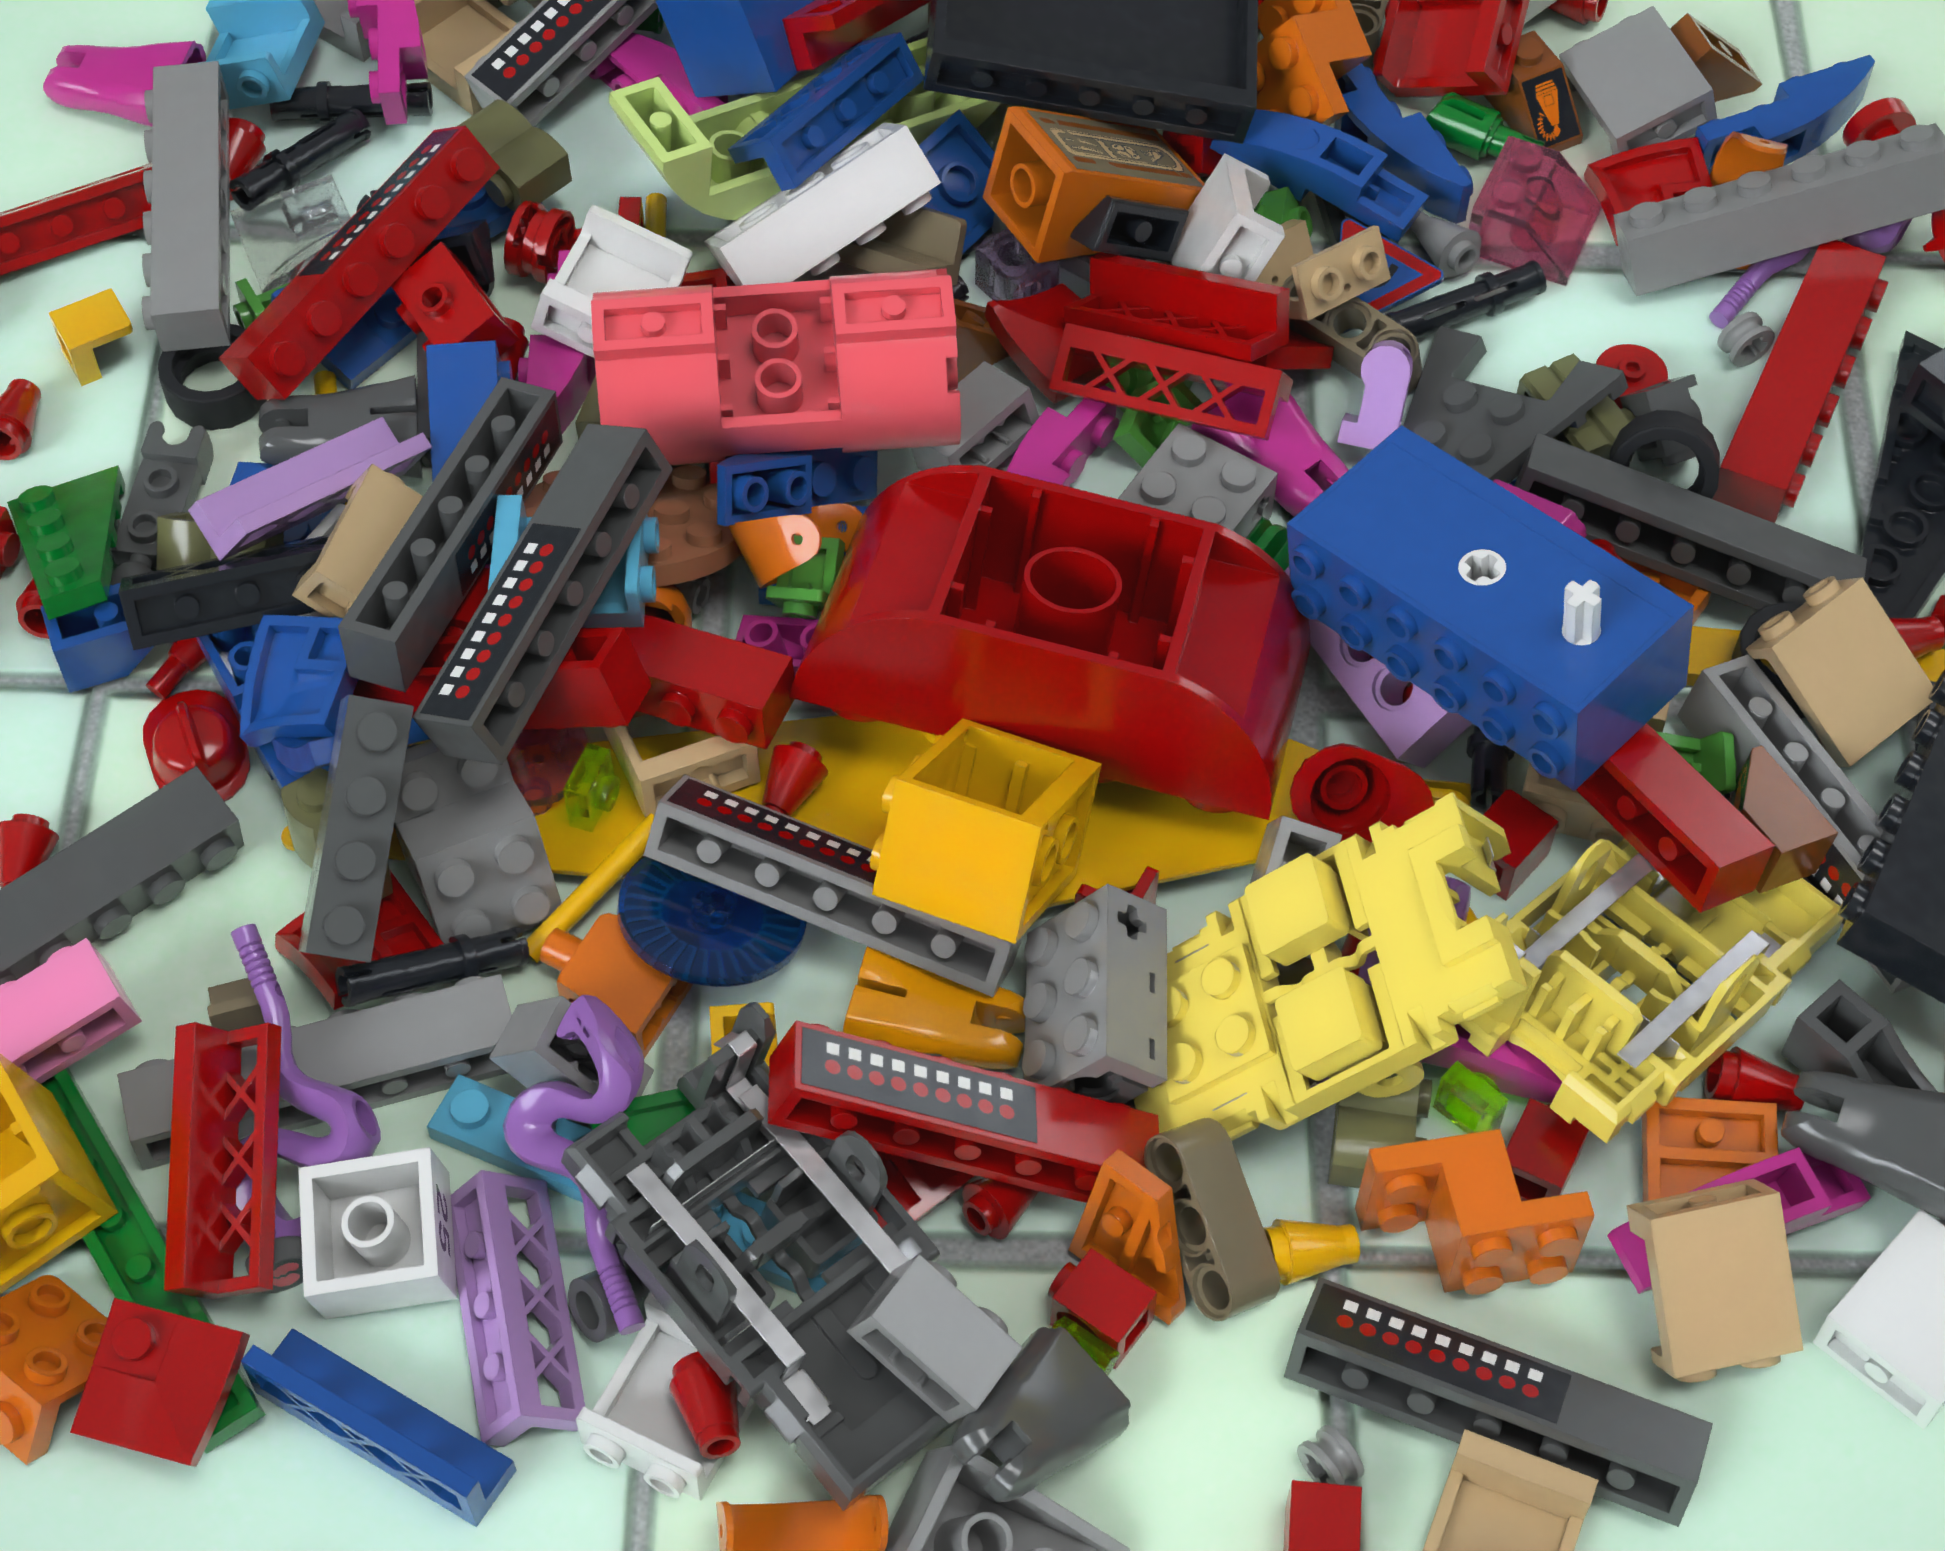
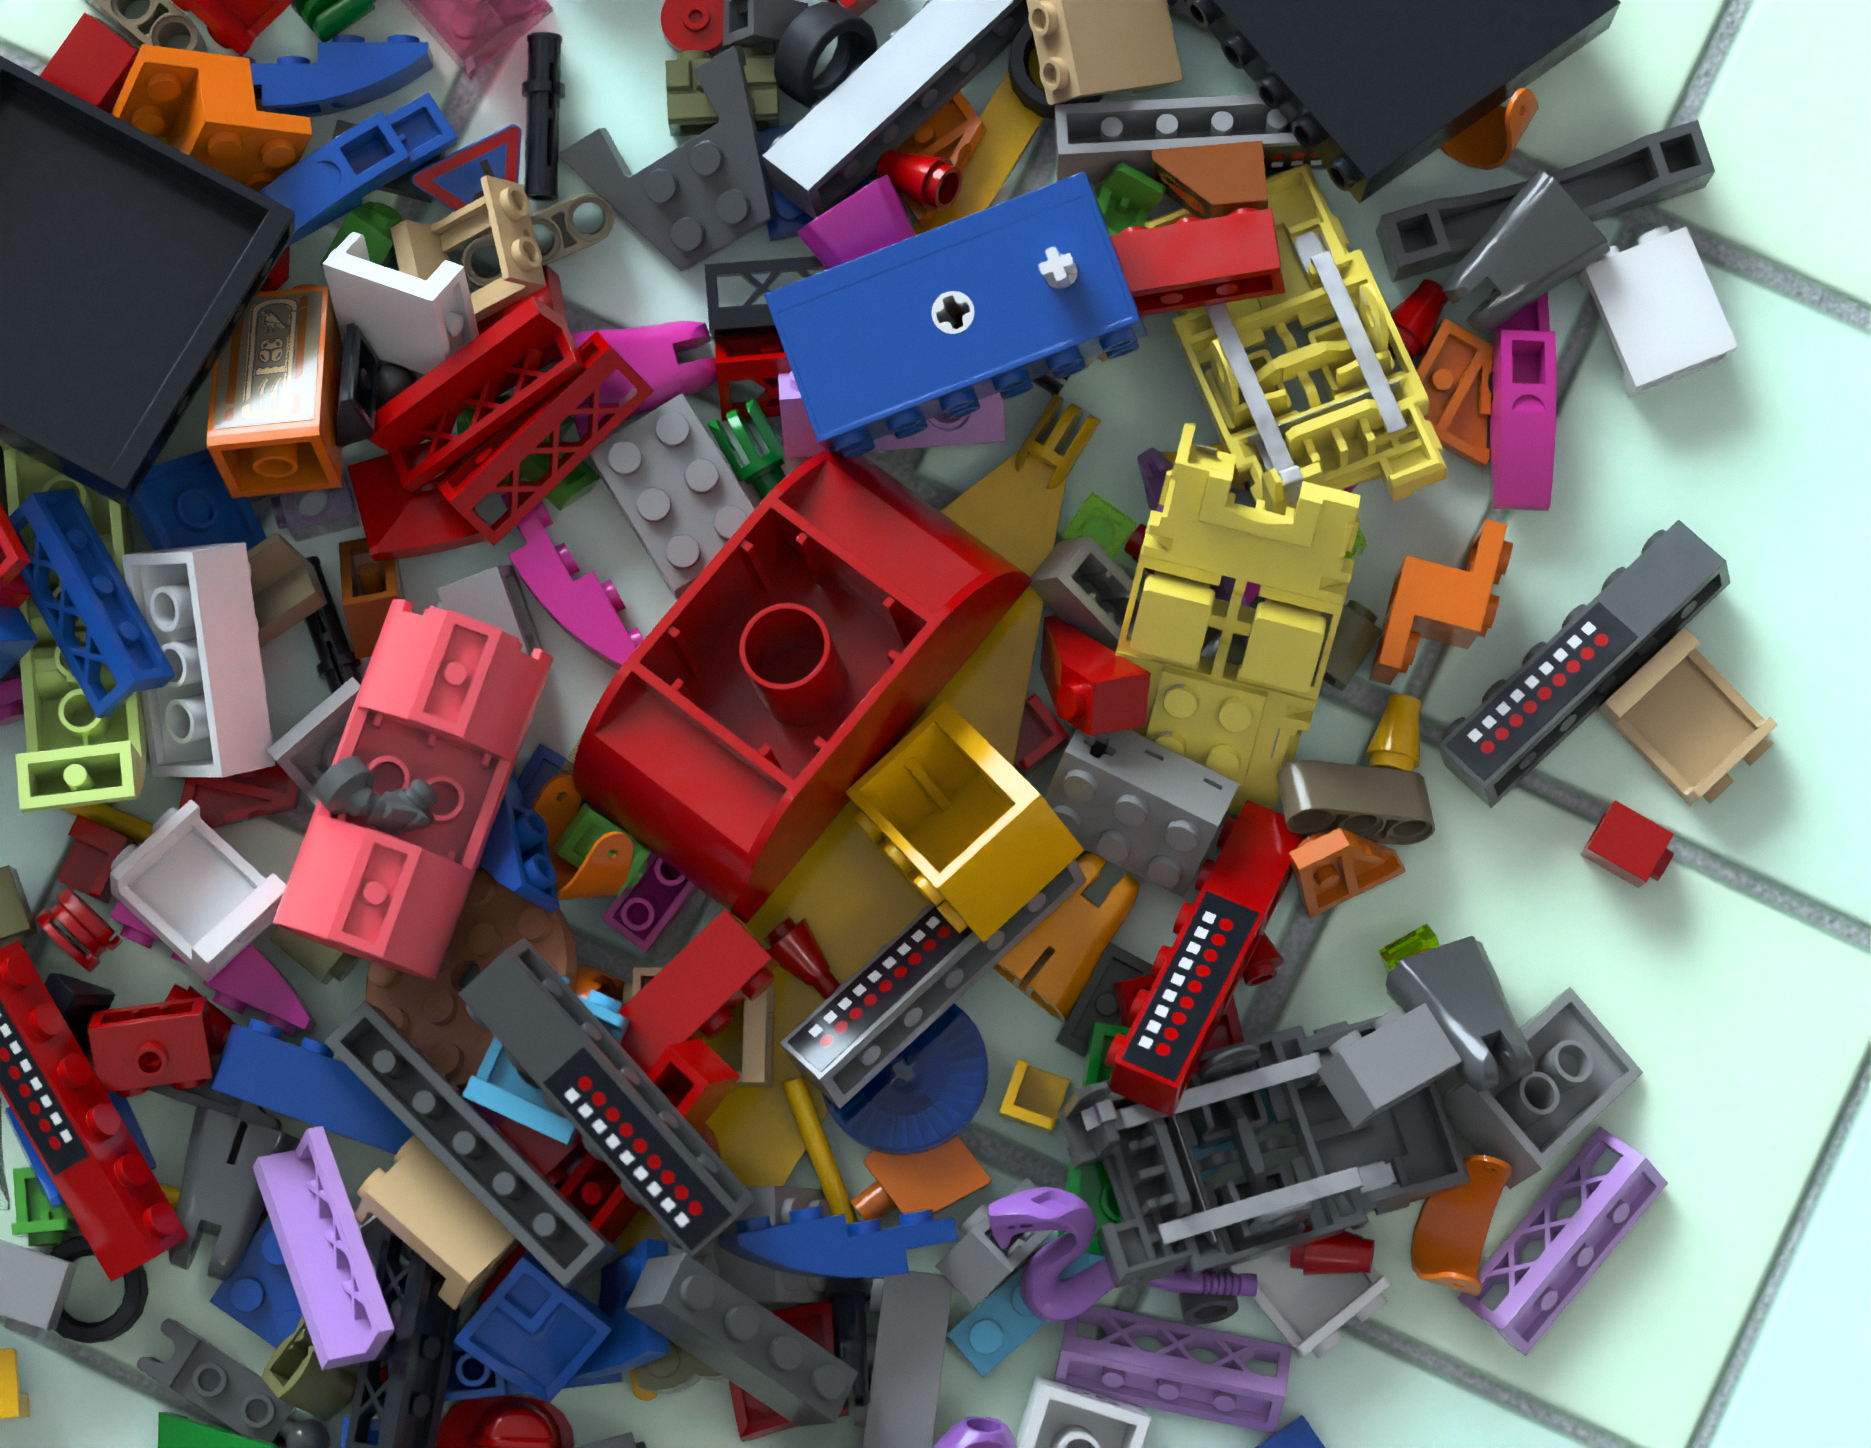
camera: 65 degrees left, 25 degrees up
clear neon green plate [563,743,620,832] -> none
red brick [1048,1248,1157,1370] -> none
red piece [1290,743,1434,843] -> none
light grey bush [1297,1425,1365,1485] -> none
lavender leg [1337,340,1413,450] -> none
light grey cone [1409,211,1481,278] -> none
red panel [1483,789,1559,901] -> none
red brick [1506,1098,1589,1201] -> none
tan panel [1626,1179,1803,1383] -> none
none -> dark grey arm [314,756,438,835]
none -> blue slope [718,1206,958,1279]
none -> red slope [1040,615,1151,736]

